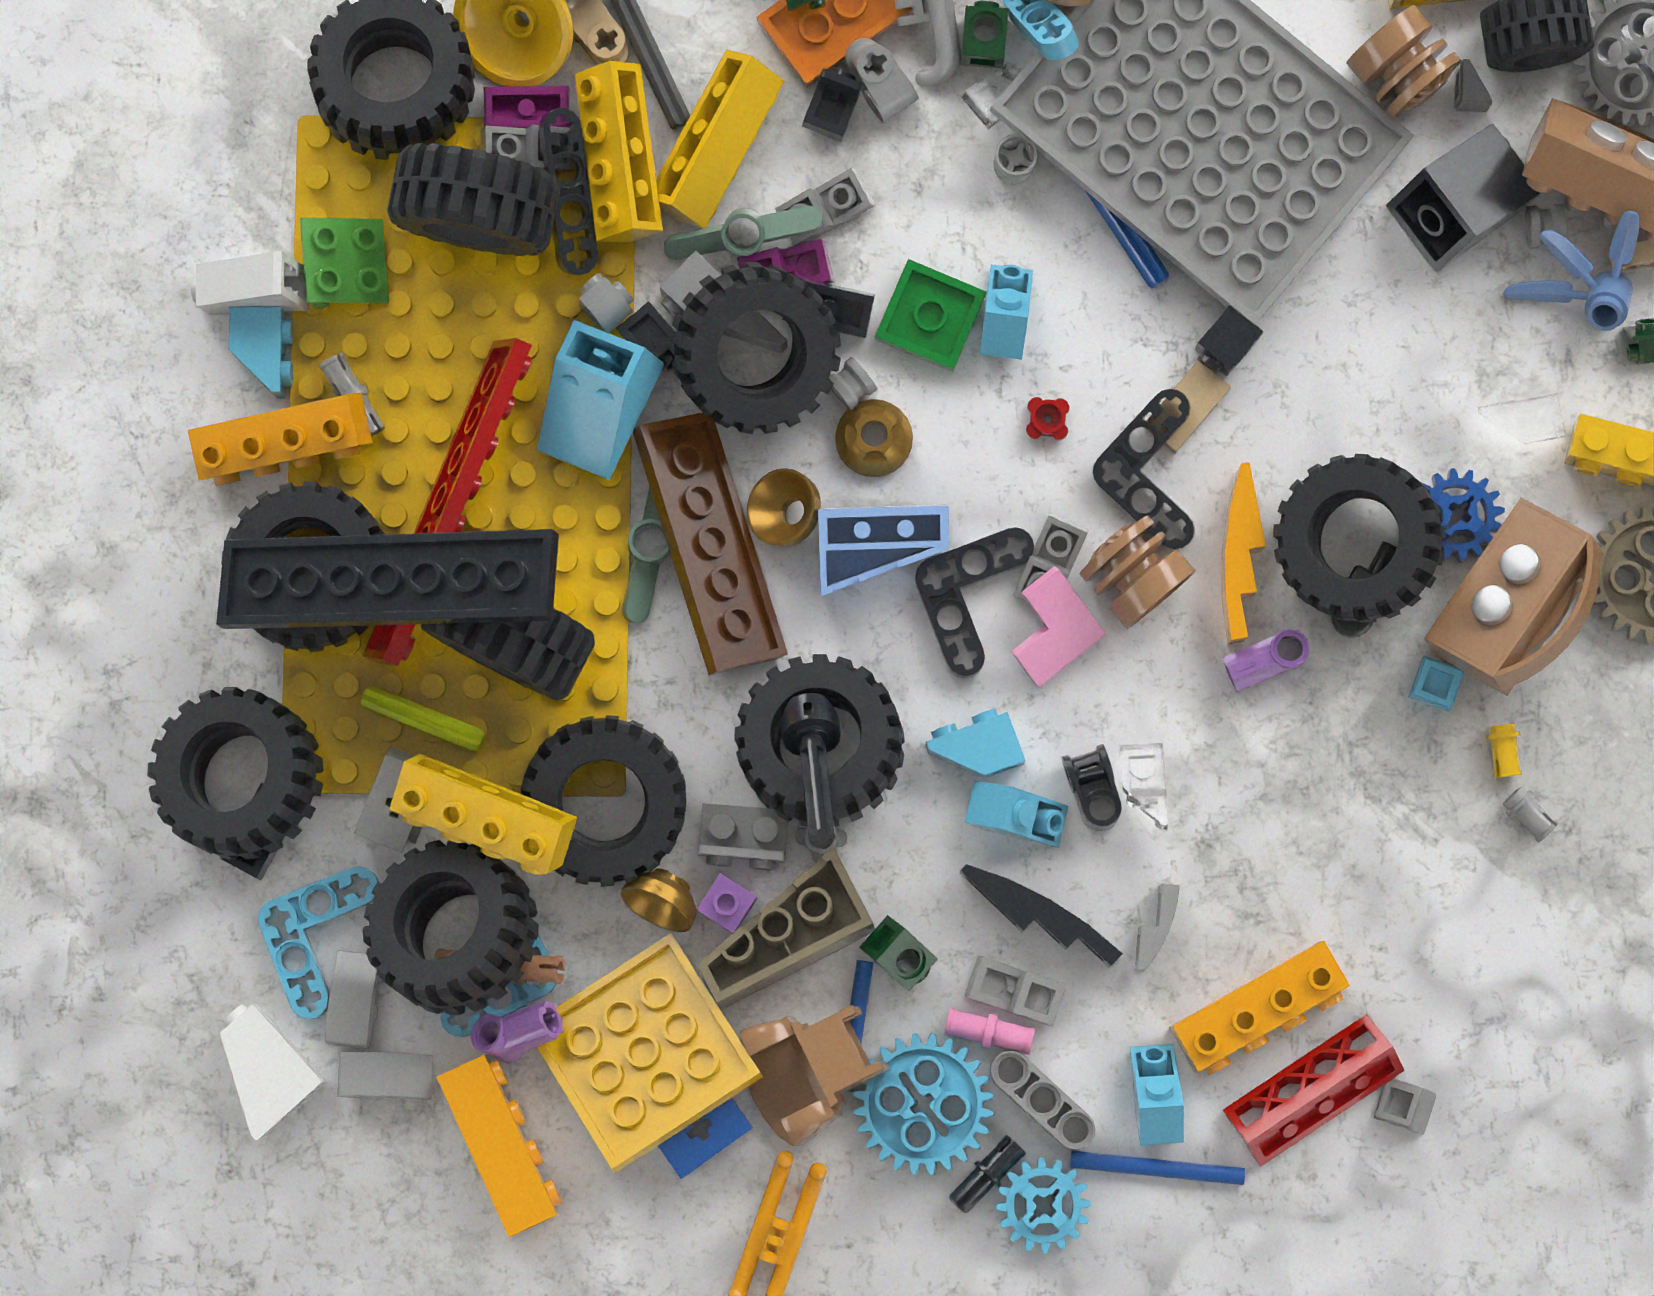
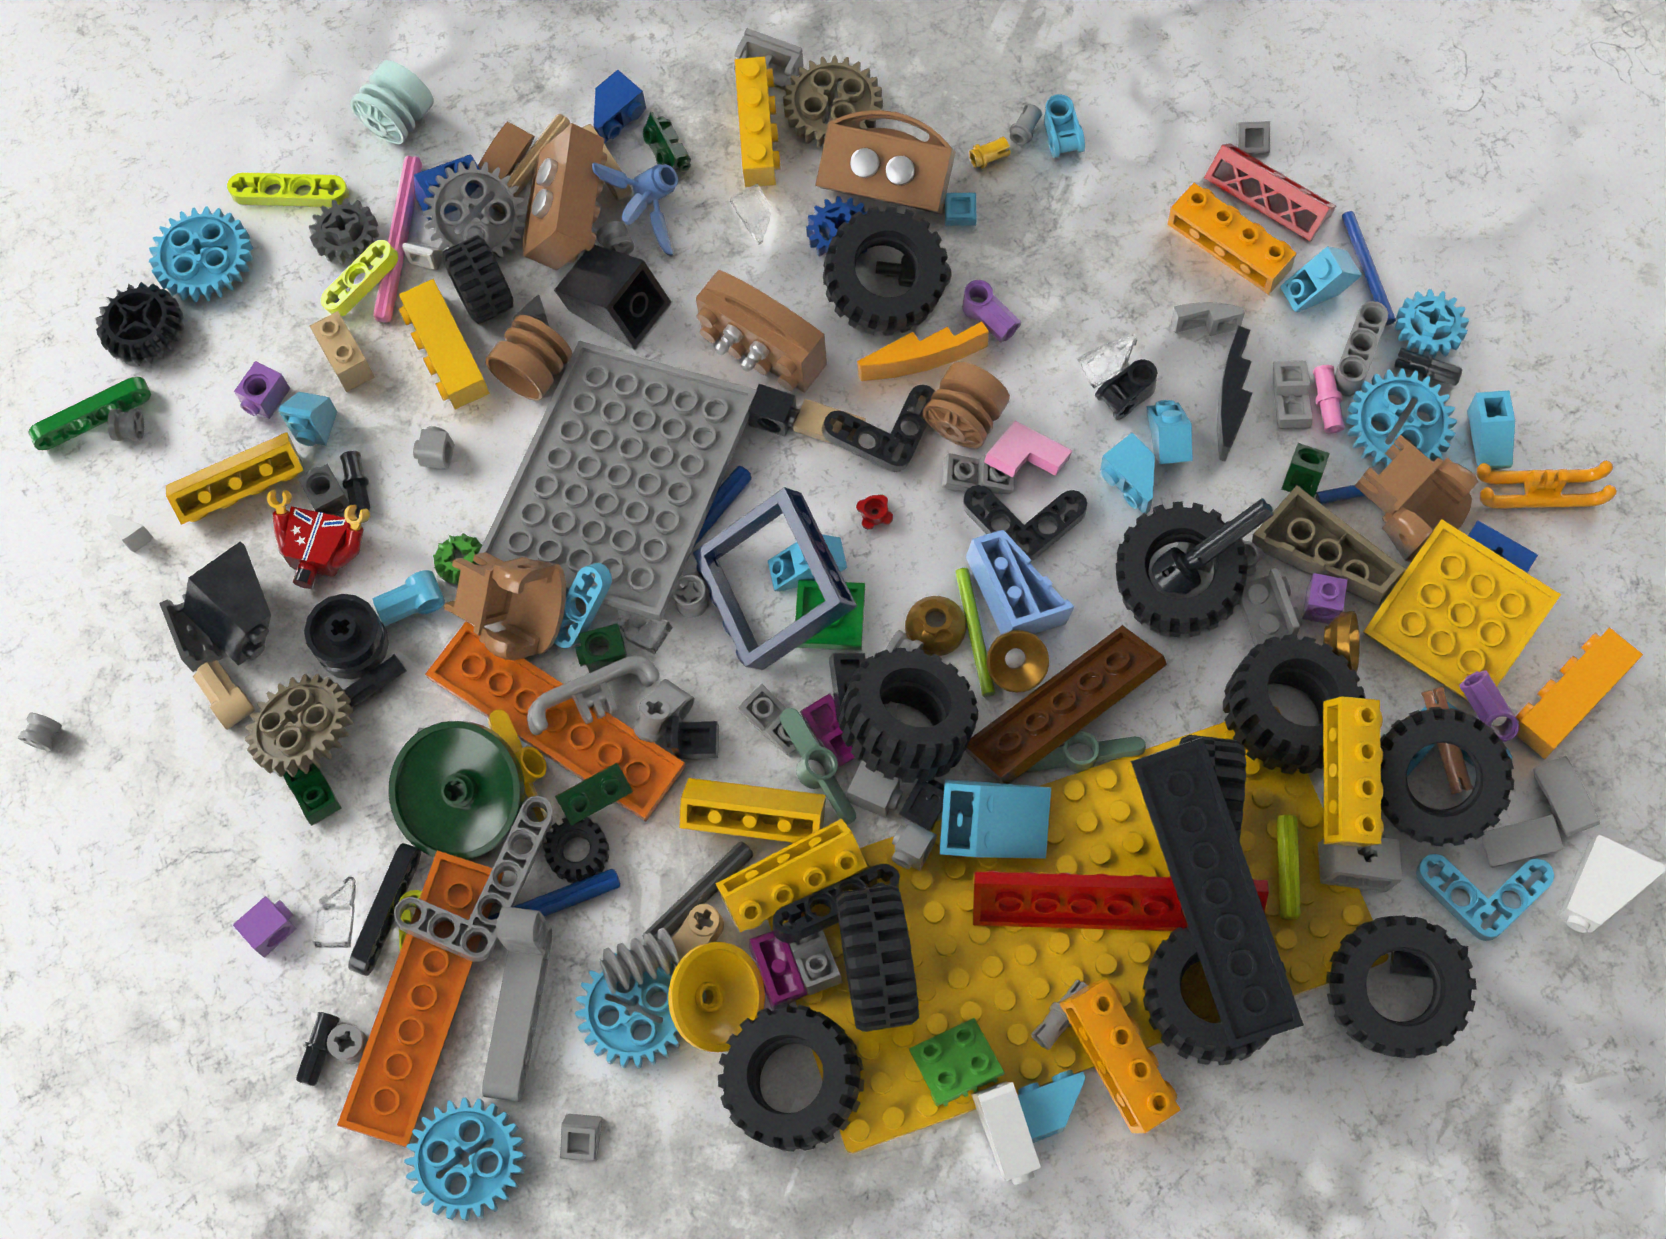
camera: 105 degrees left, 15 degrees down
none -> dark blue window [693,487,857,670]
none -> medium nougat piece [696,270,827,393]
none -> lime bar [955,568,996,697]
none -> medium azure piece [1044,94,1085,158]
none -> medium azure slope [1467,390,1515,469]

